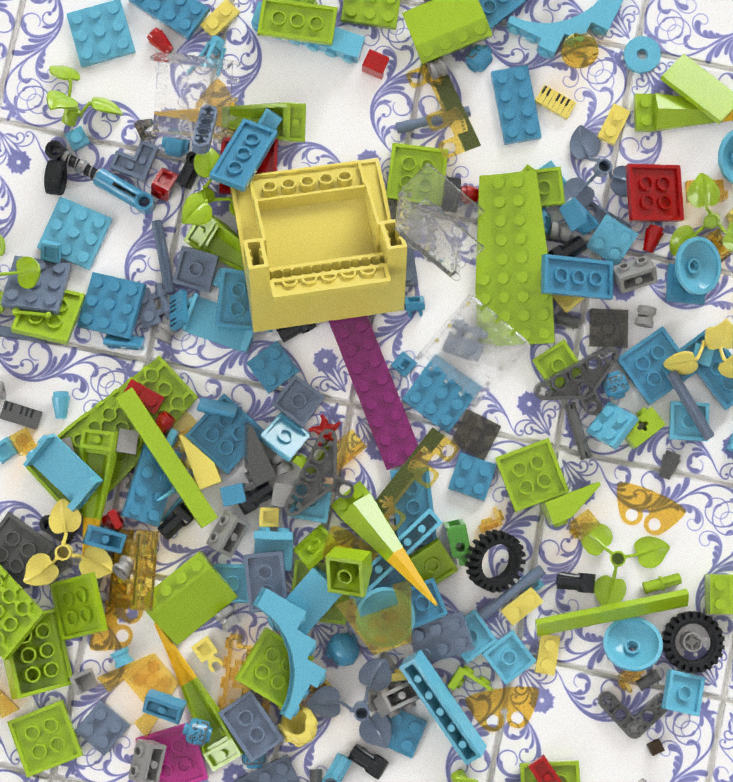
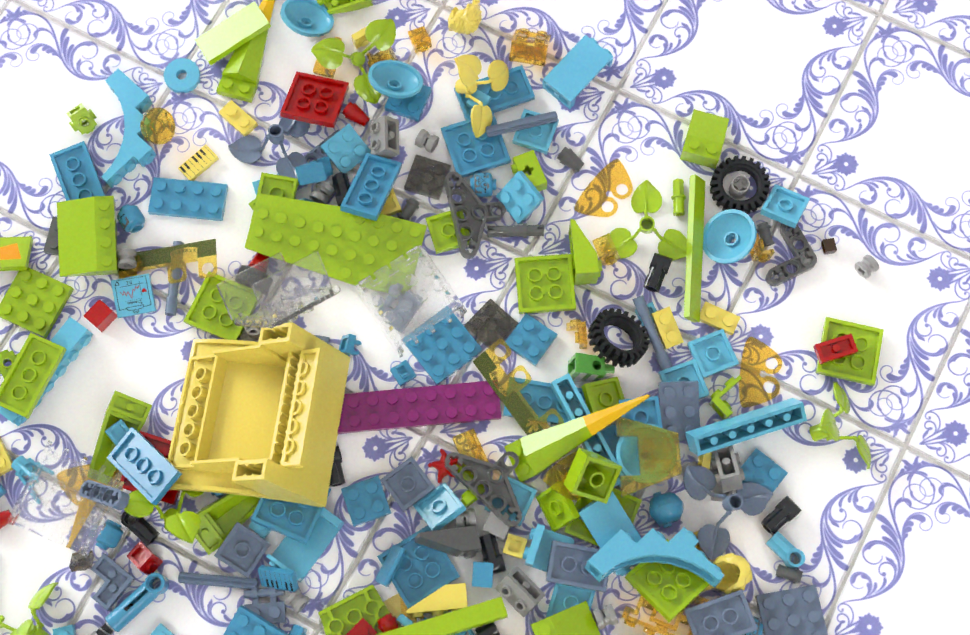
camera: 70 degrees left, 10 degrees down
none -> medium azure tile [111,273,157,318]

